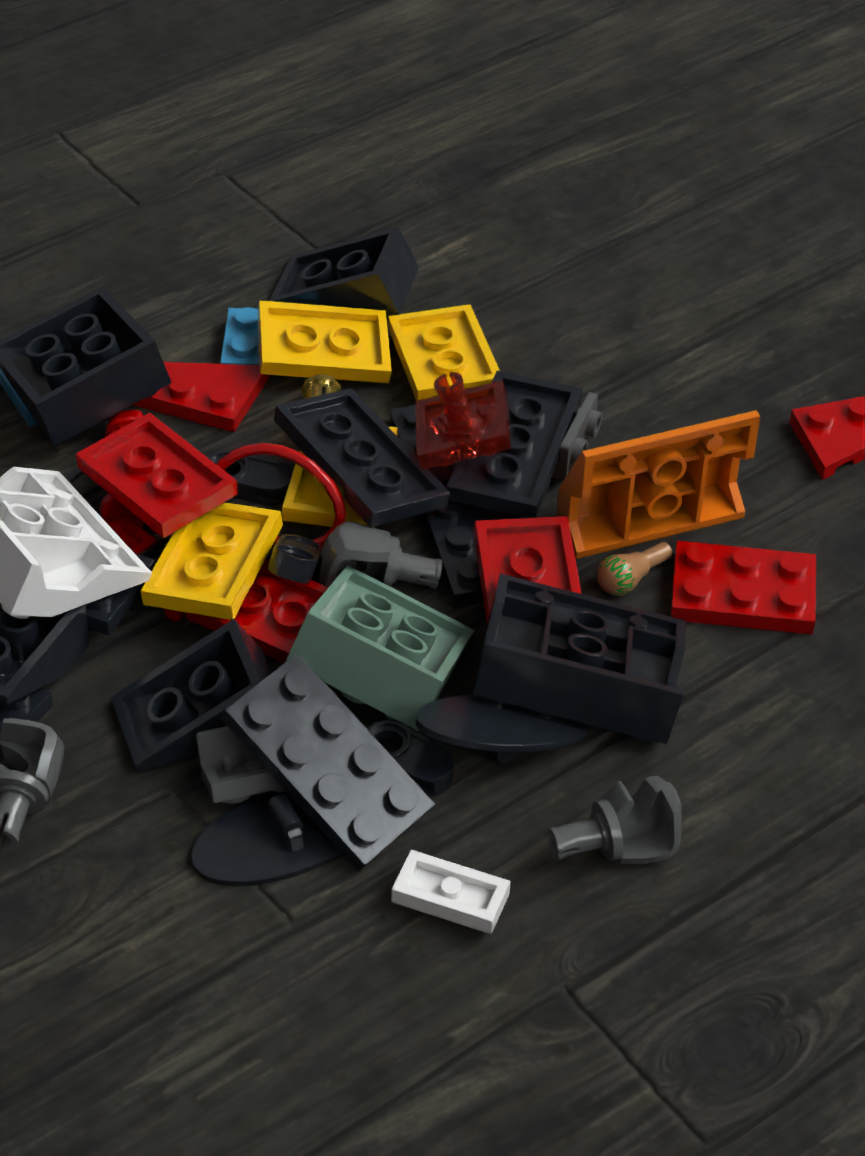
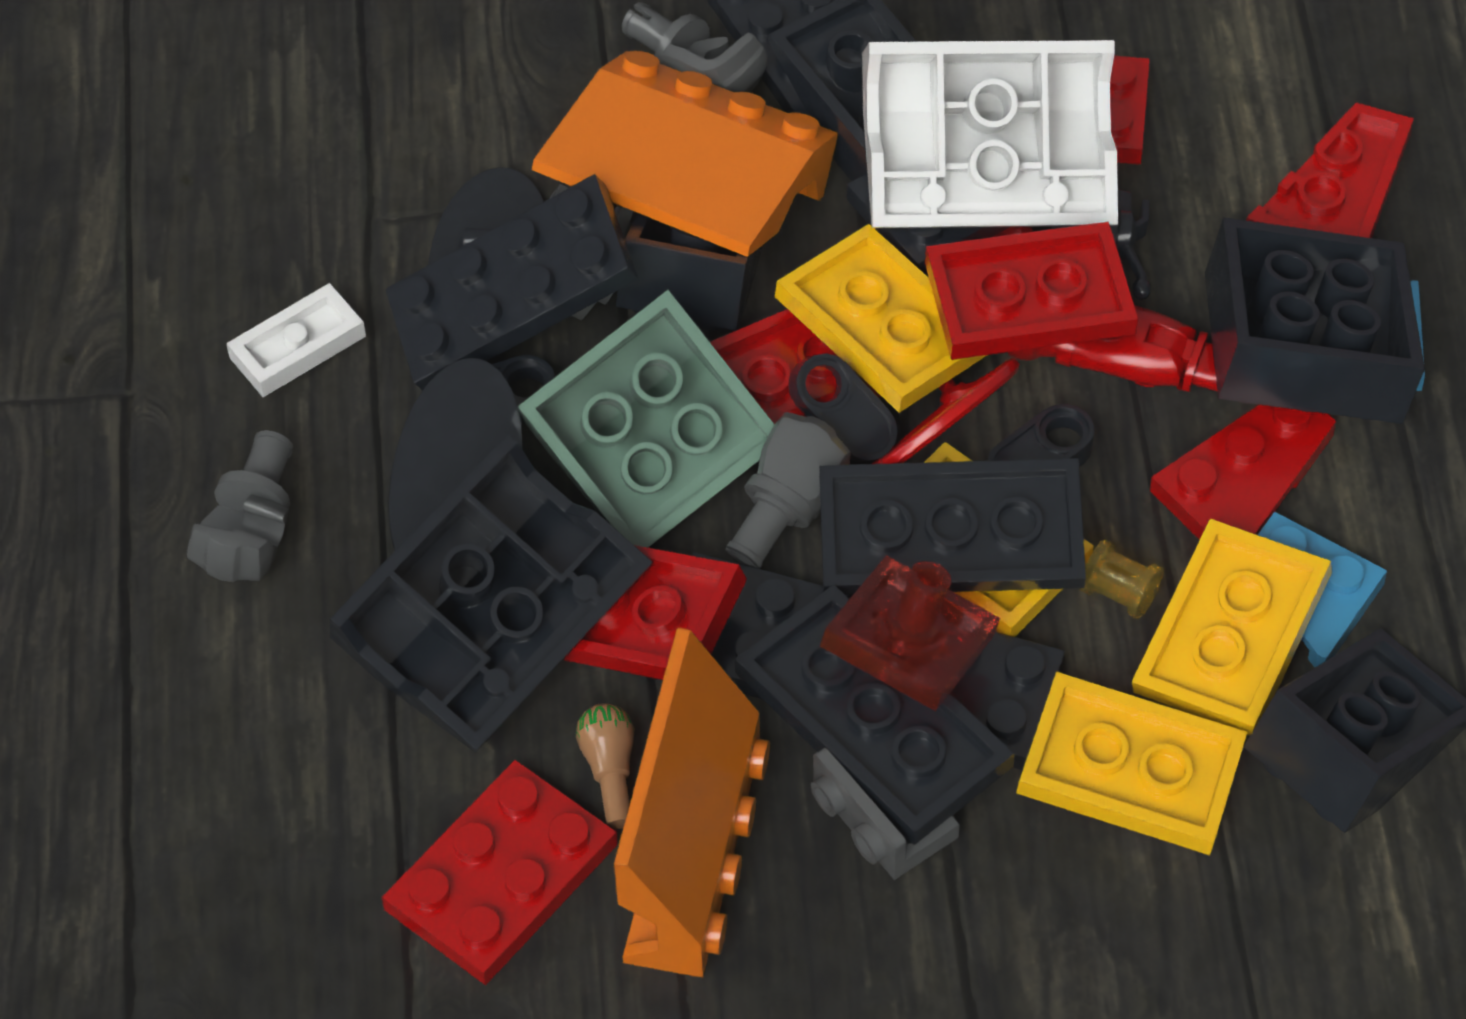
camera: 125 degrees right, 10 degrees up
none -> orange piece [532,51,838,257]

